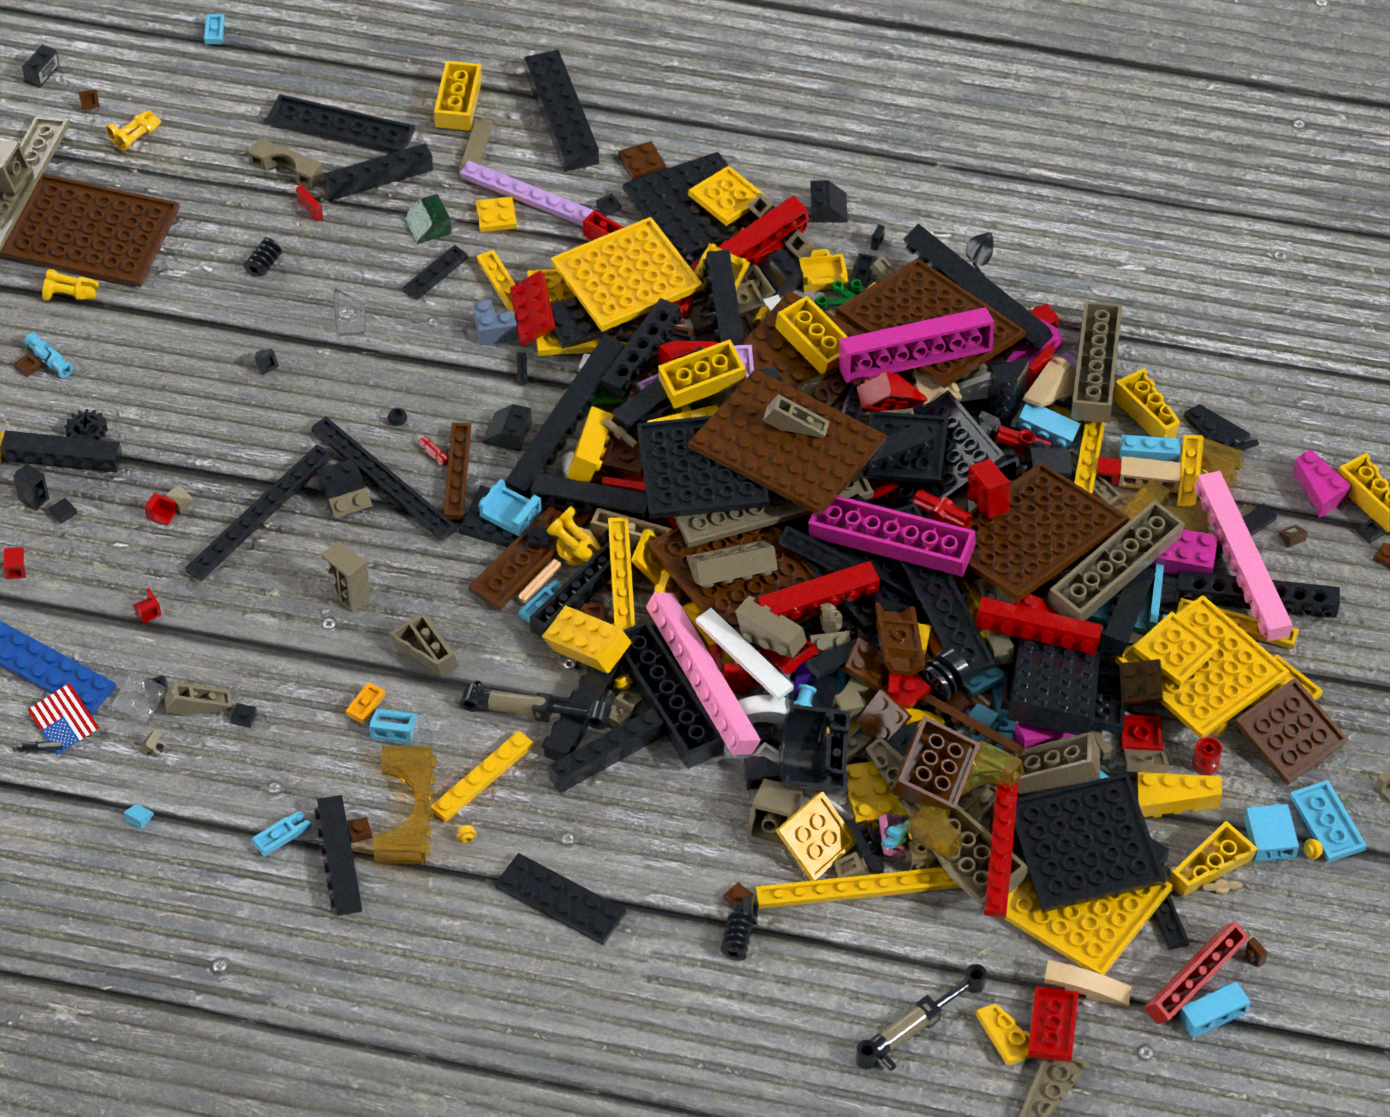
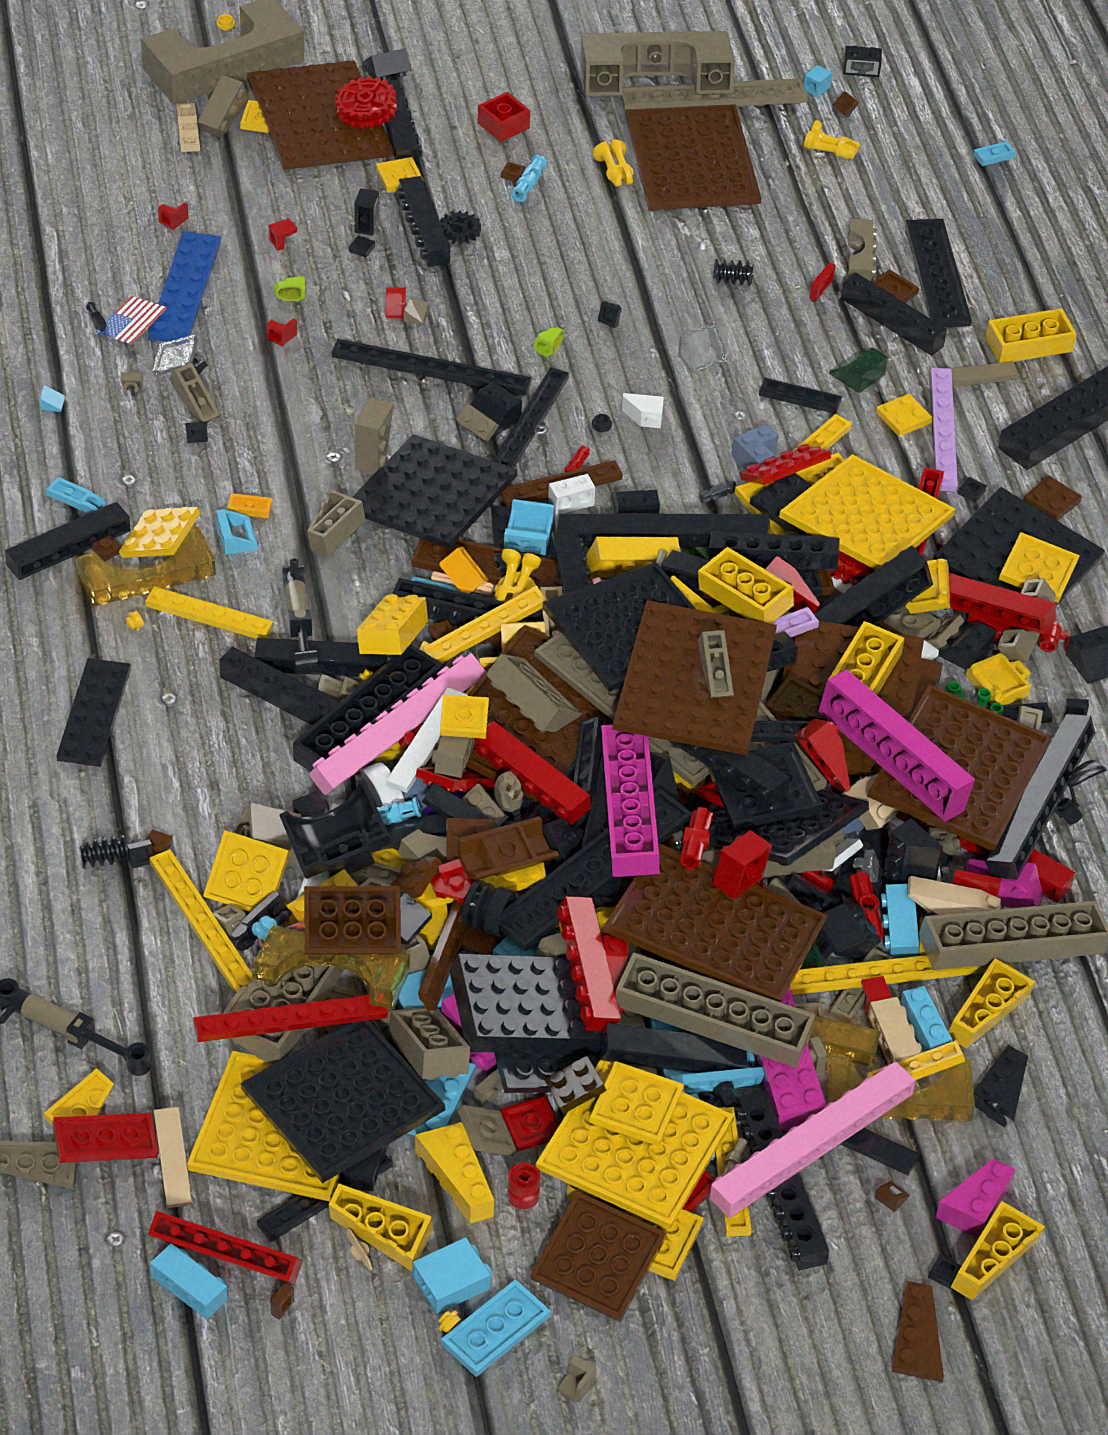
camera: 65 degrees right, 5 degrees down
none -> yellow plate [119,507,201,558]
none -> lime rock [274,276,305,301]
none -> black plate [352,434,518,549]
none -> light orange panel [439,547,489,594]
none -> yellow plate [440,694,489,739]
none -> lime rock [534,327,565,357]
none -> white brick [548,474,595,515]
none -> white slope [622,393,664,428]
none -> dark tan bar [721,1138,747,1177]
none -> medium azure brick [804,65,832,97]
none -> reddish brown plate [872,269,919,303]

